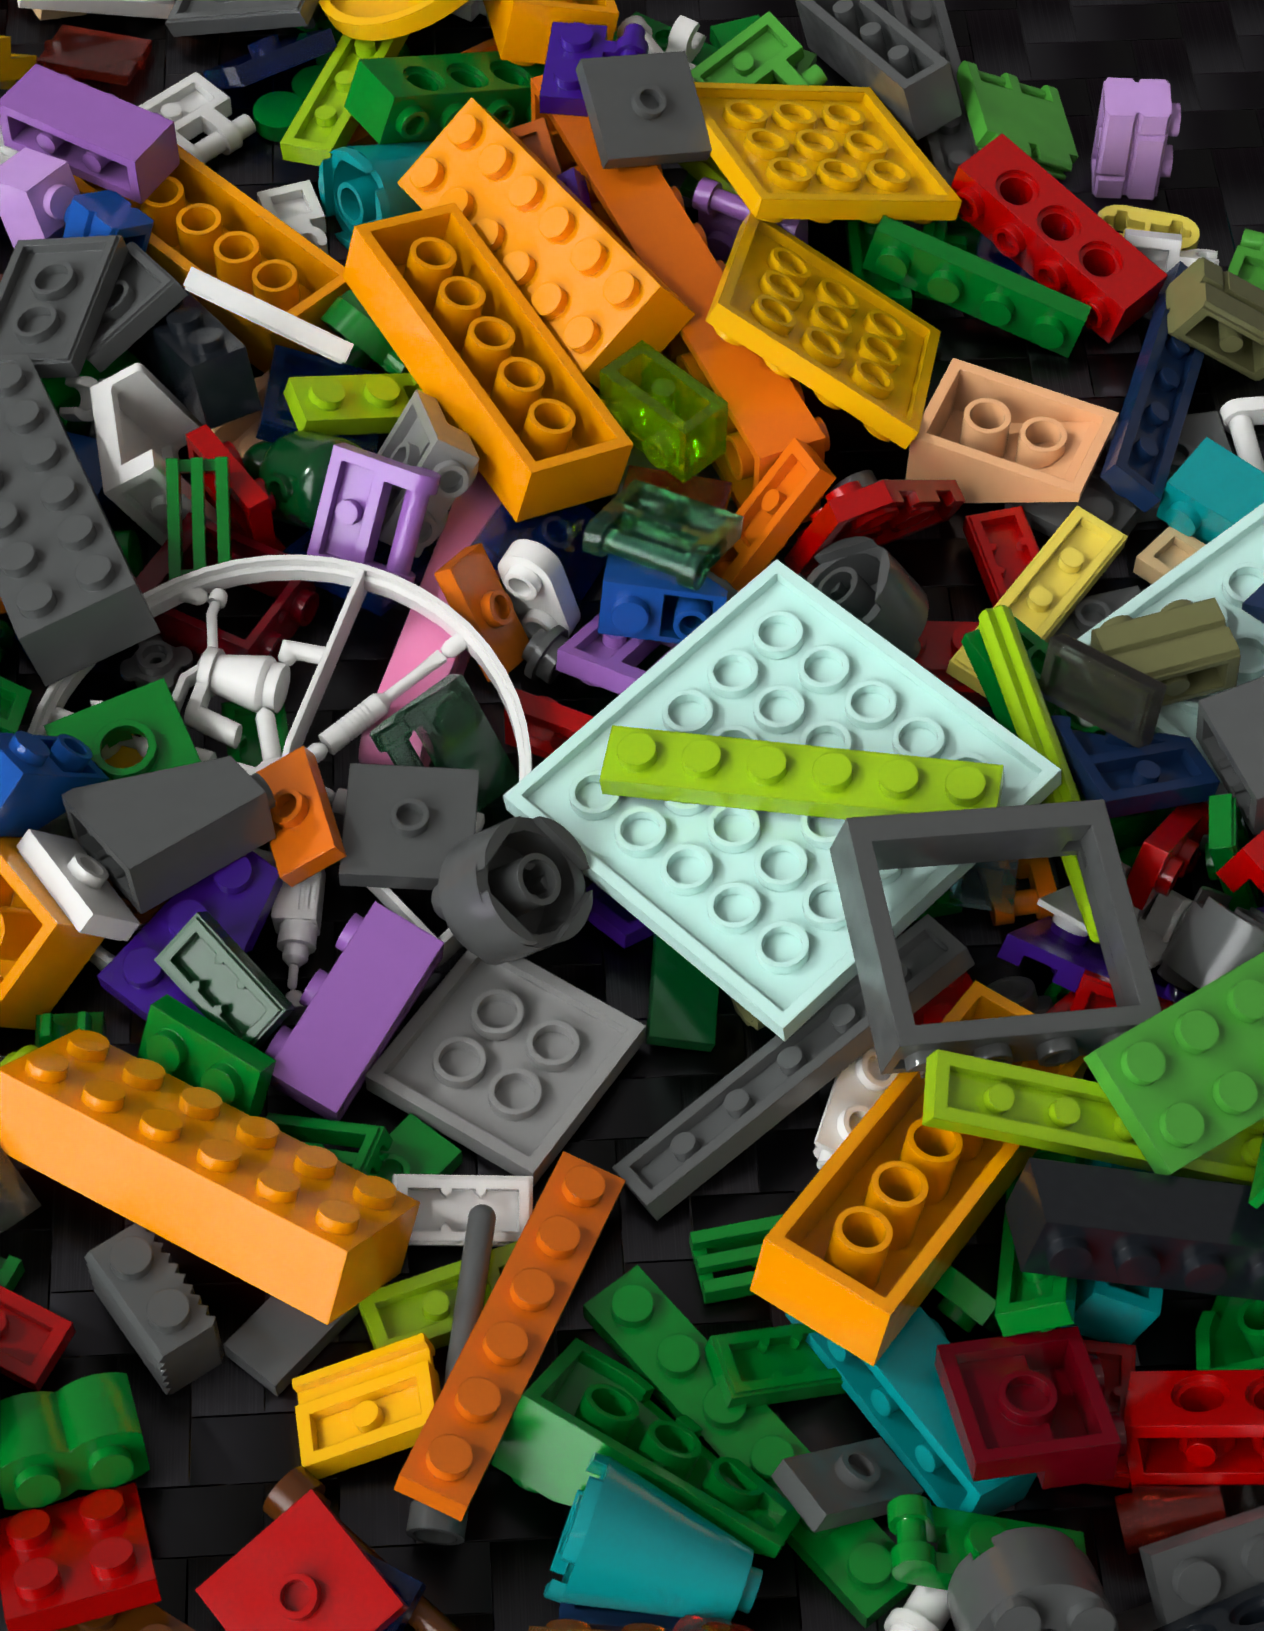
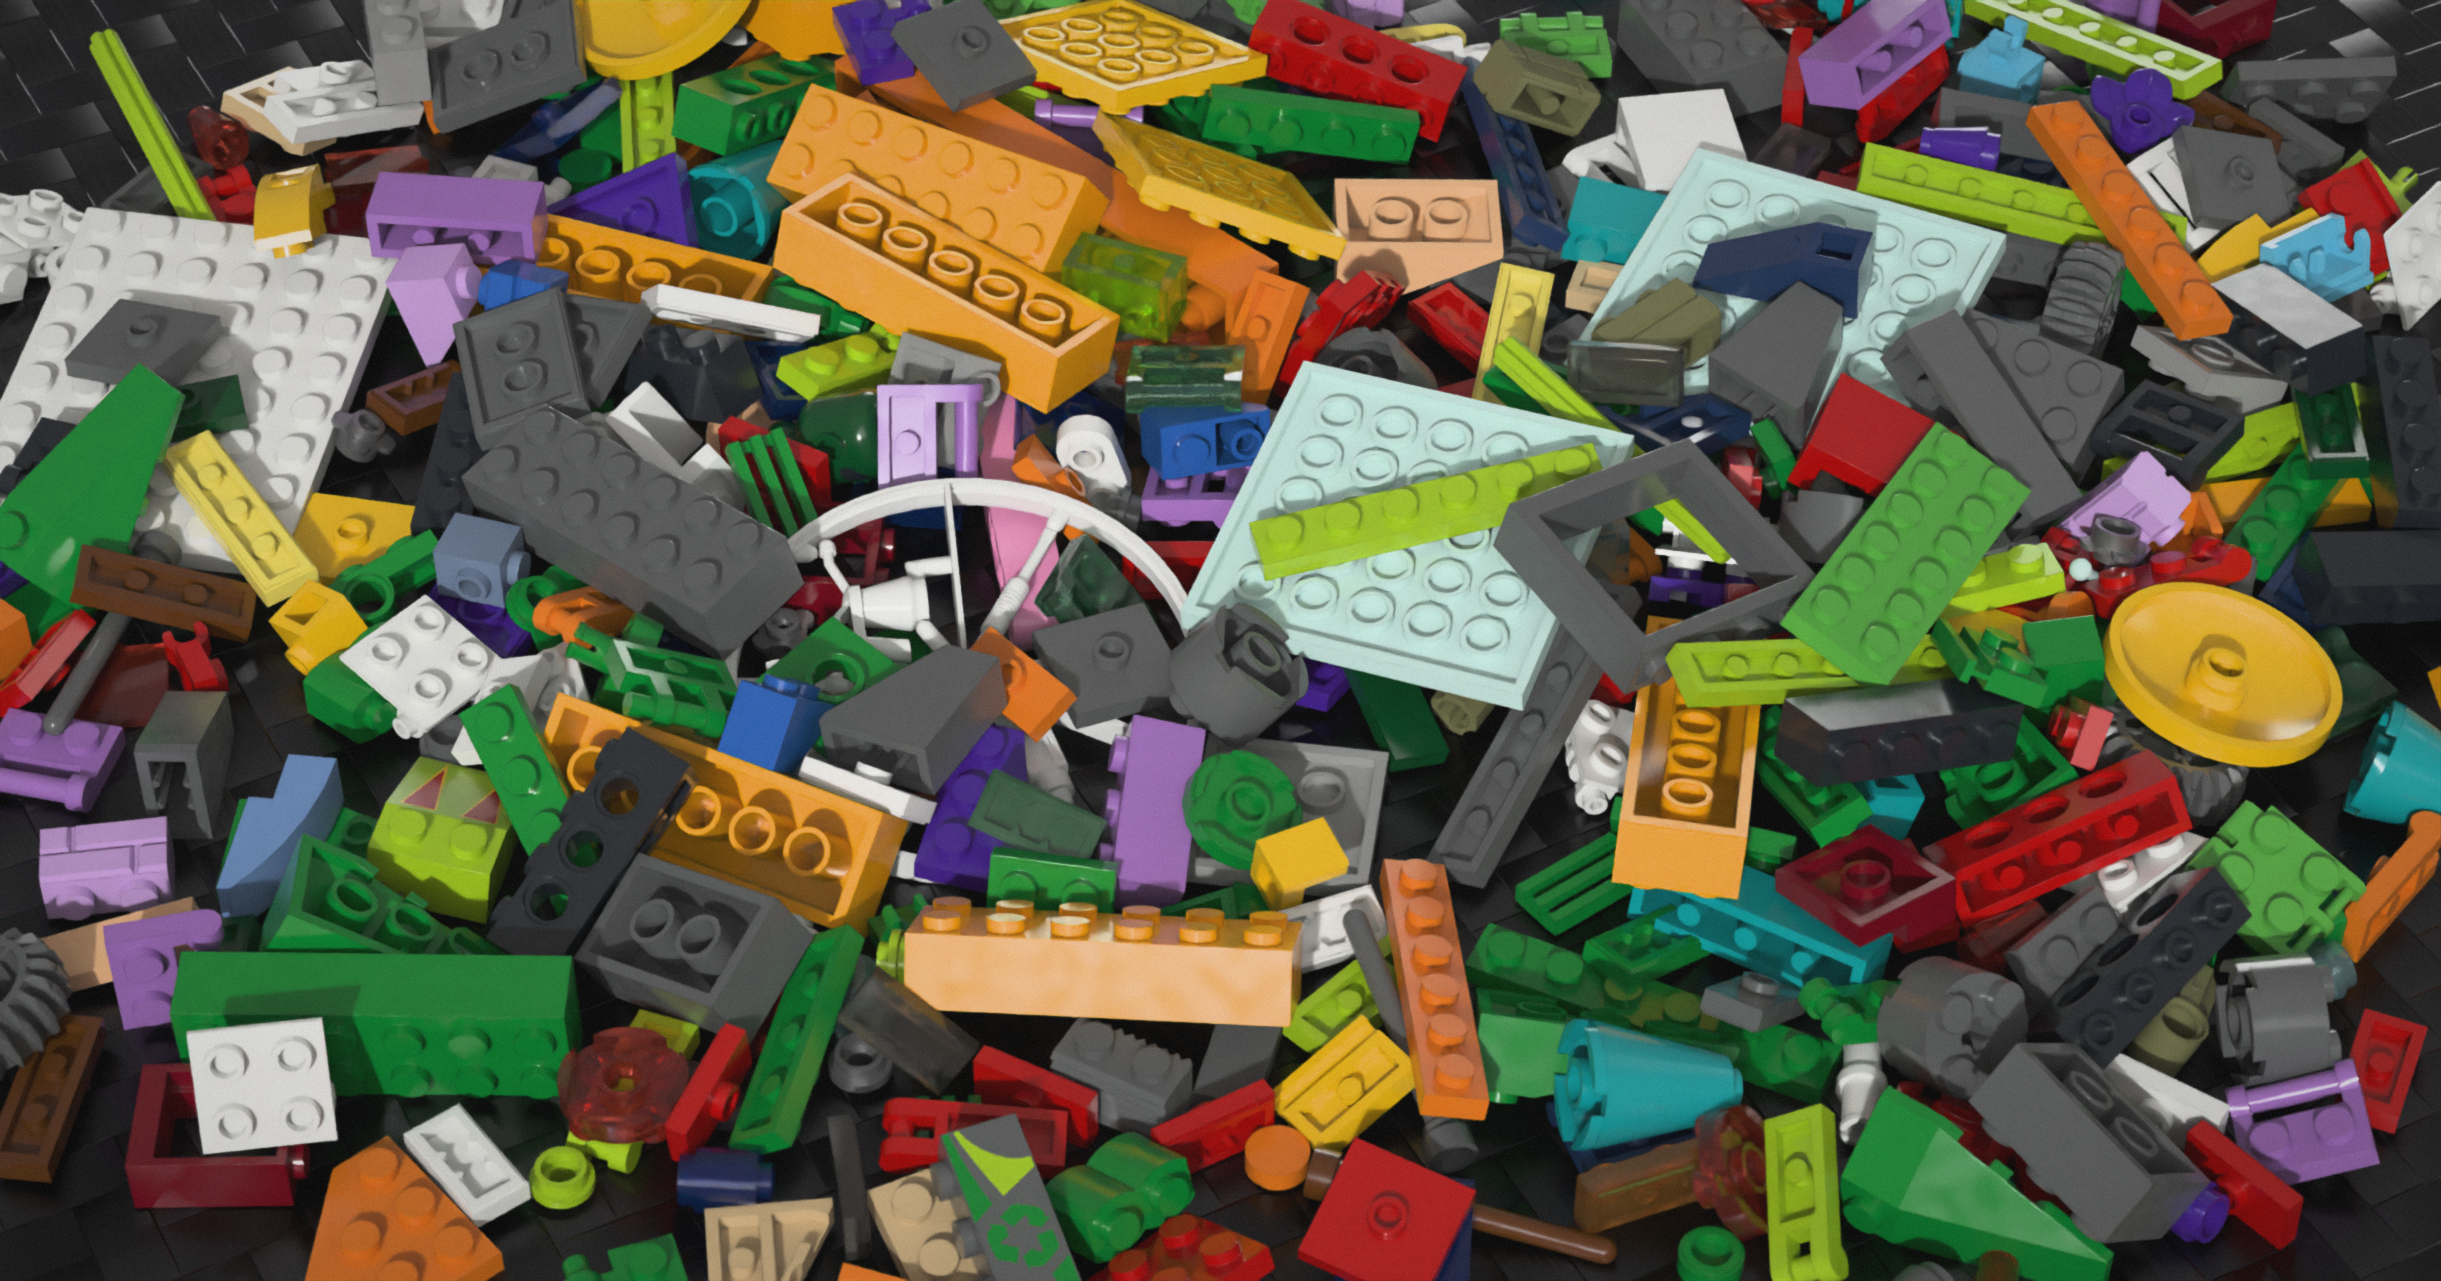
camera: 25 degrees left, 10 degrees down
none -> dark purple wing [547,152,699,249]
none -> red plate [973,1045,1098,1150]
none -> red plate [1151,1078,1275,1174]
none -> green tile [1182,750,1304,870]
none -> orange tile [1245,1125,1310,1190]
none -> yellow panel [1250,817,1349,912]

